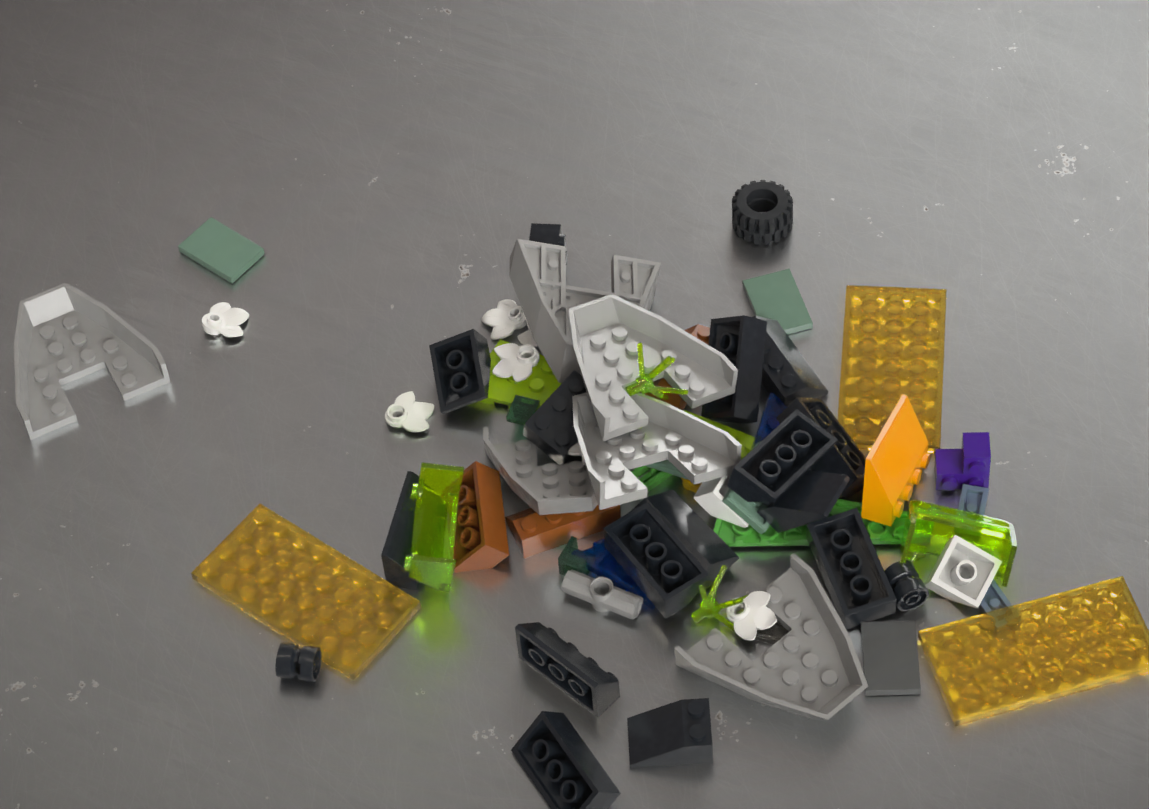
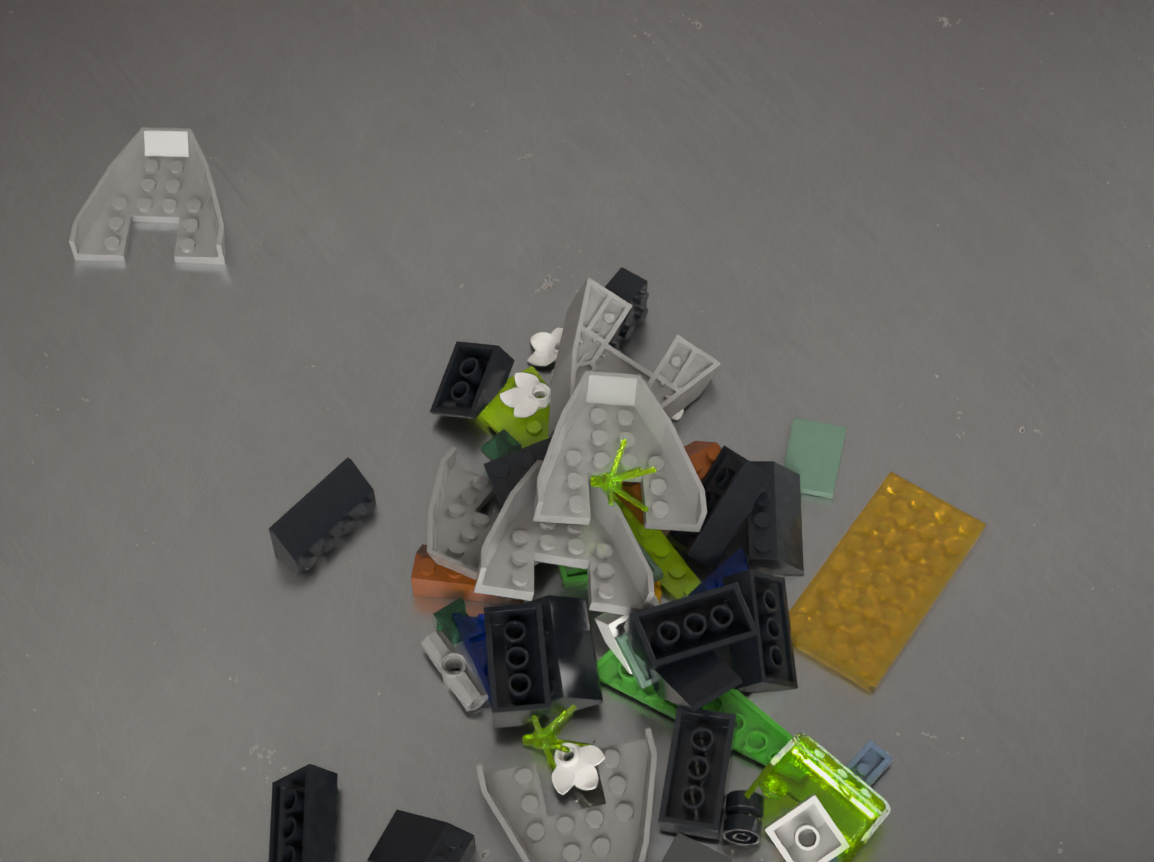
camera: 25 degrees right, 5 degrees up
sand green tile [178,217,265,283] -> none
clear yellow plate [191,503,421,680] -> none
white plate [202,302,249,337] -> none
black wheel [275,642,322,682] -> none
white plate [385,391,434,432] -> none
clear neon green windscreen [404,462,464,592] -> none
dark orange slope [442,461,509,573] -> none
black slope [515,622,620,717] -> none
black tyre [732,180,793,245] -> none
light orange slope [861,395,931,527] -> none
dark purple brick [934,432,991,491] -> none

